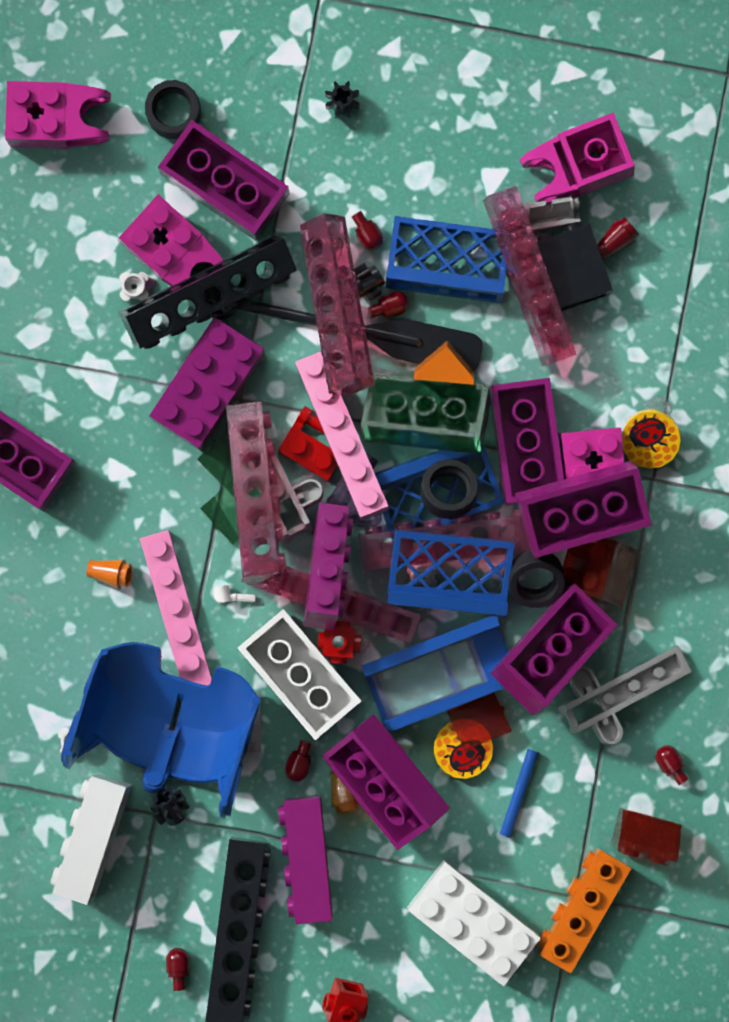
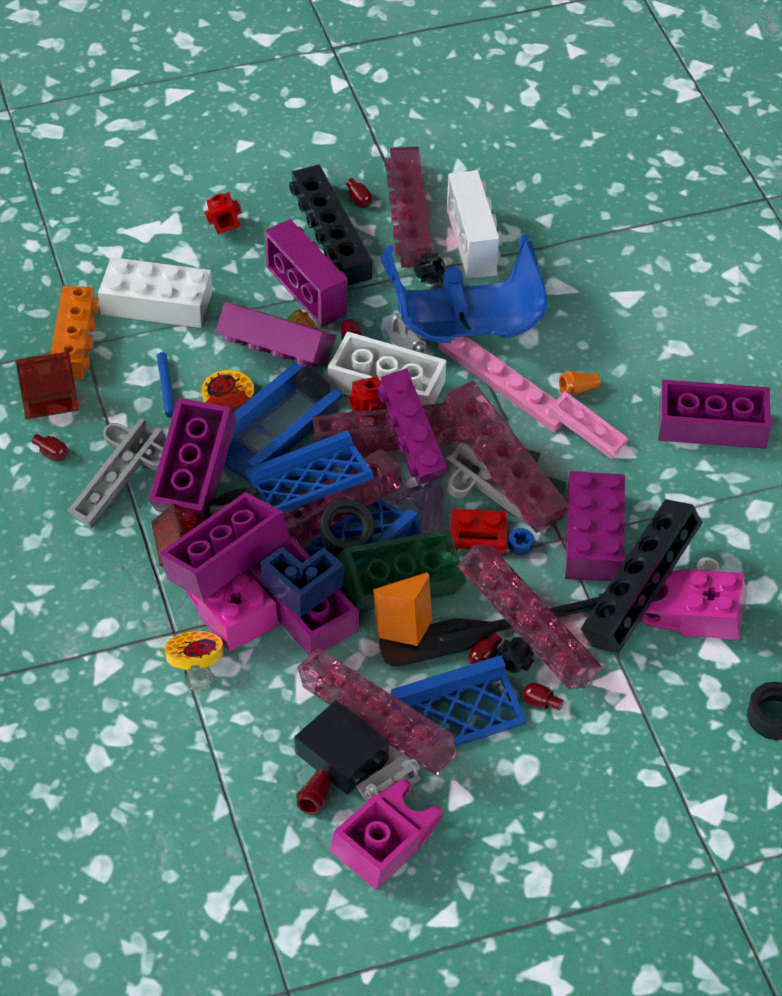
camera: 150 degrees right, 35 degrees down
magenta brick [158,120,290,241] -> none
bright pink plate [295,351,389,521] -> none
black gear [325,81,360,119] -> none
none -> dark blue brick [260,547,344,618]
none -> black brick [292,364,332,403]
none -> clear pink brick [385,146,432,268]
none -> blue bush [508,528,534,555]
none -> bright pink tile [548,391,629,460]

